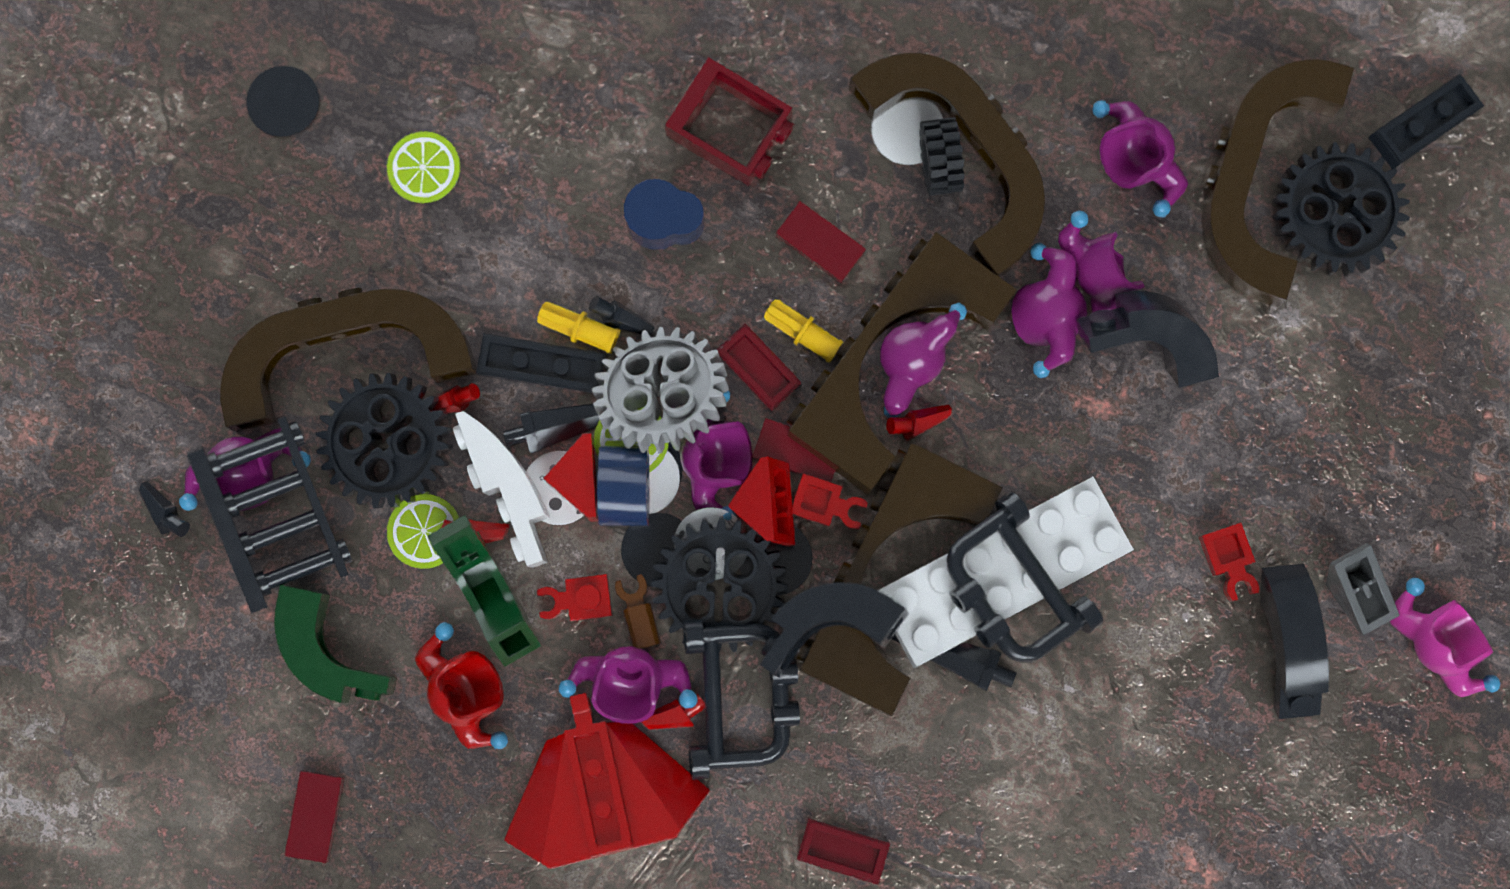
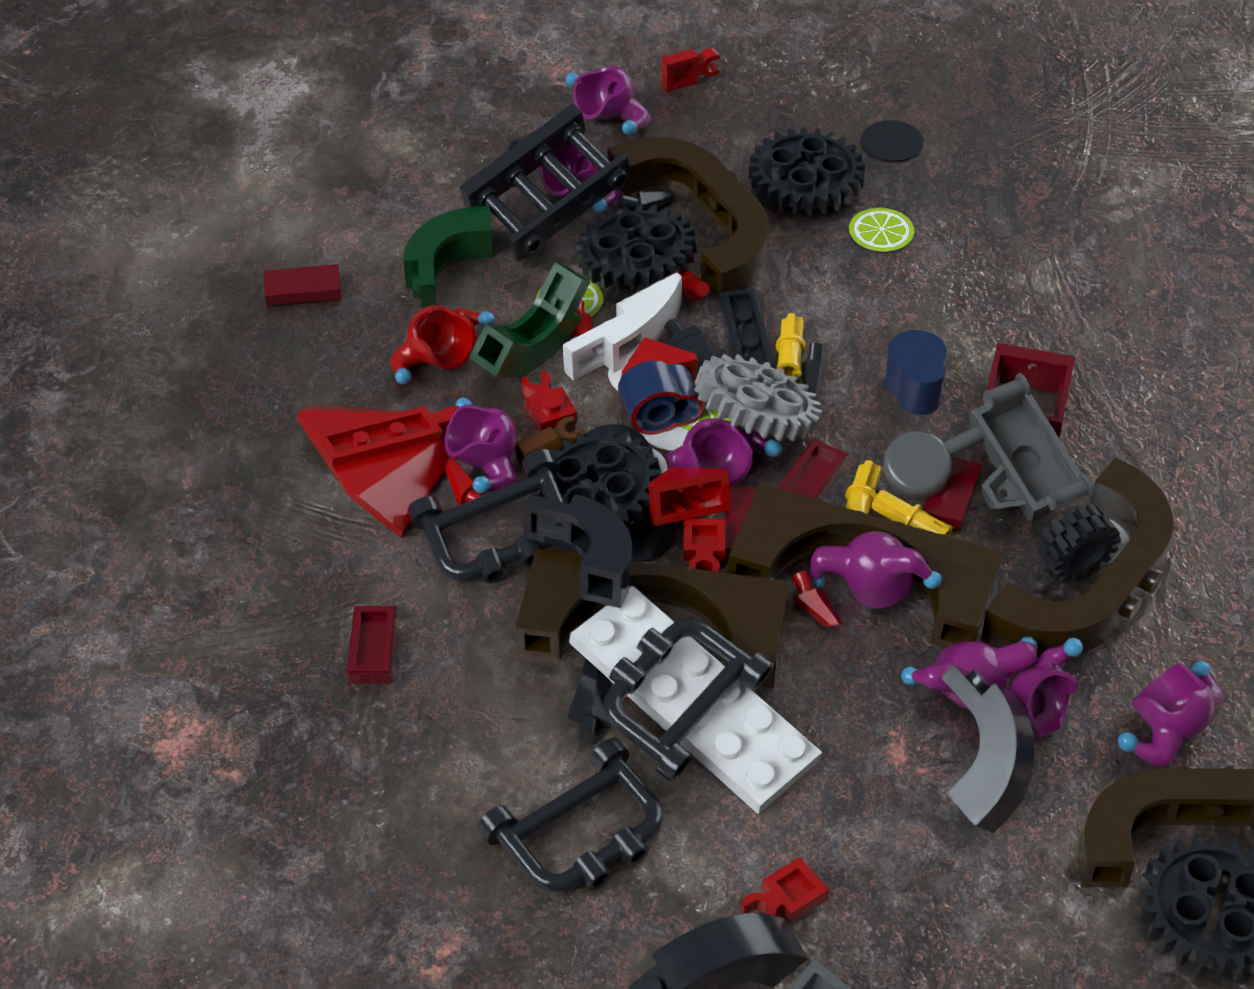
camera: 75 degrees right, 35 degrees down
none -> black bar [477,737,664,892]
none -> magenta piece [566,65,651,136]
none -> black bar [617,191,672,211]
none -> red plate [661,48,720,92]
none -> black gear [749,127,865,216]
none -> yellow axle [871,490,953,537]
none -> dark grey piece [883,373,1095,522]

